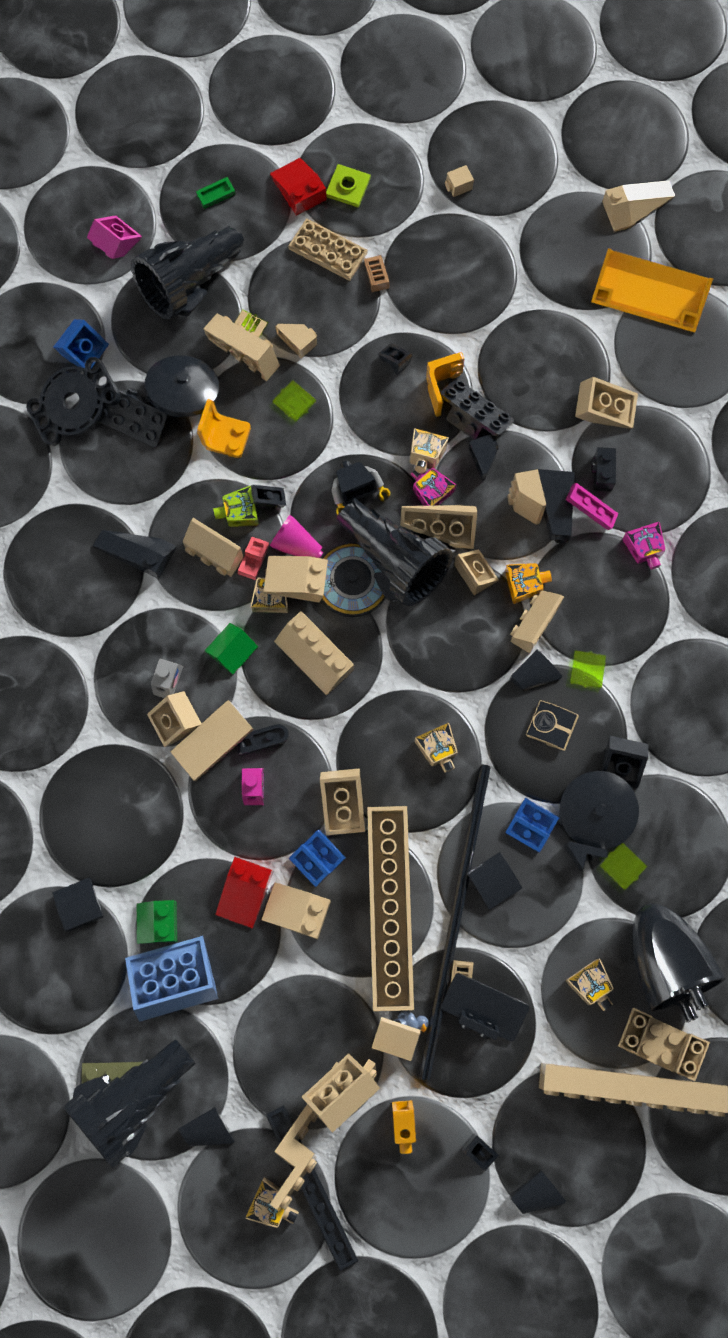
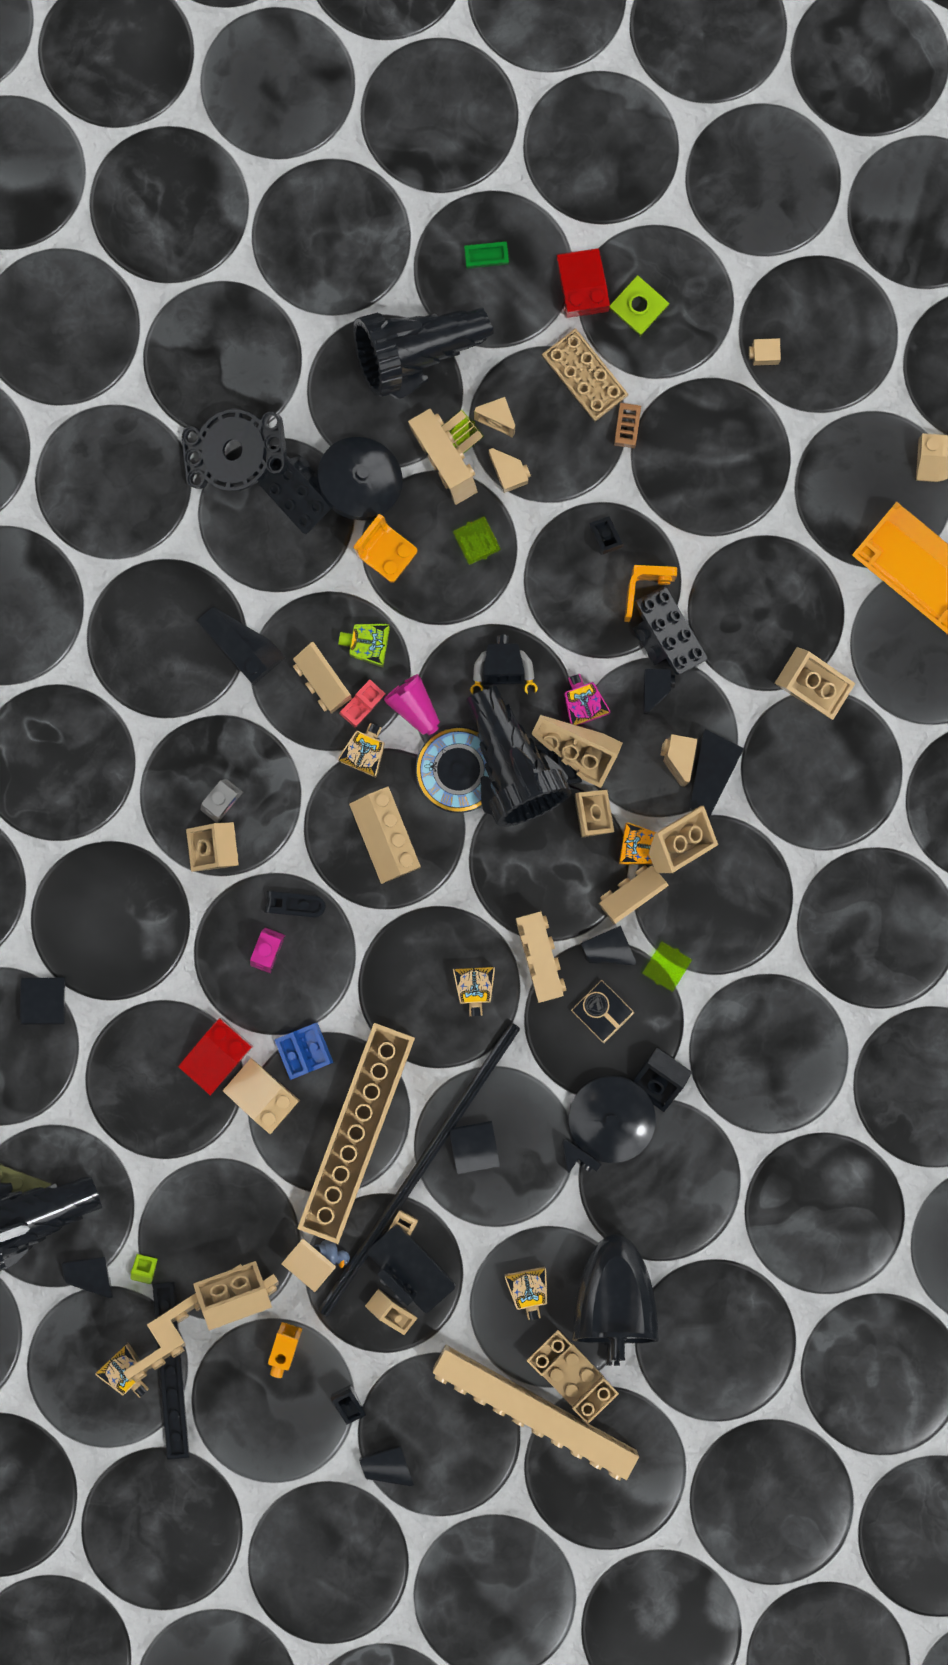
camera: 20 degrees right, 10 degrees up
blue slope [53,319,109,368] -> none
dark pink slope [87,216,142,259] -> none
medium blue slope [125,936,218,1022] -> none
green slope [136,900,177,944] -> none
tan tile [170,700,254,781] -> none
green slope [205,623,258,675] -> none
black slope [251,484,286,511] -> none
tan slope [263,556,328,603] -> none
tan slope [320,769,365,835] -> none
torso [410,429,448,473] -> none
blue slope [505,797,559,853] -> none
dark pink plate [566,483,618,530] -> none
black brick [591,447,616,491] -> none
clear neon green piece [600,843,648,890] -> none
dark pink torso [622,522,665,570] -> none
none -> lime slope [130,1254,158,1284]
none -> tan slope [365,1289,417,1335]
none -> tan slope [474,397,515,438]
none -> tan wedge [515,912,567,1003]
none -> tan slope [649,806,718,873]

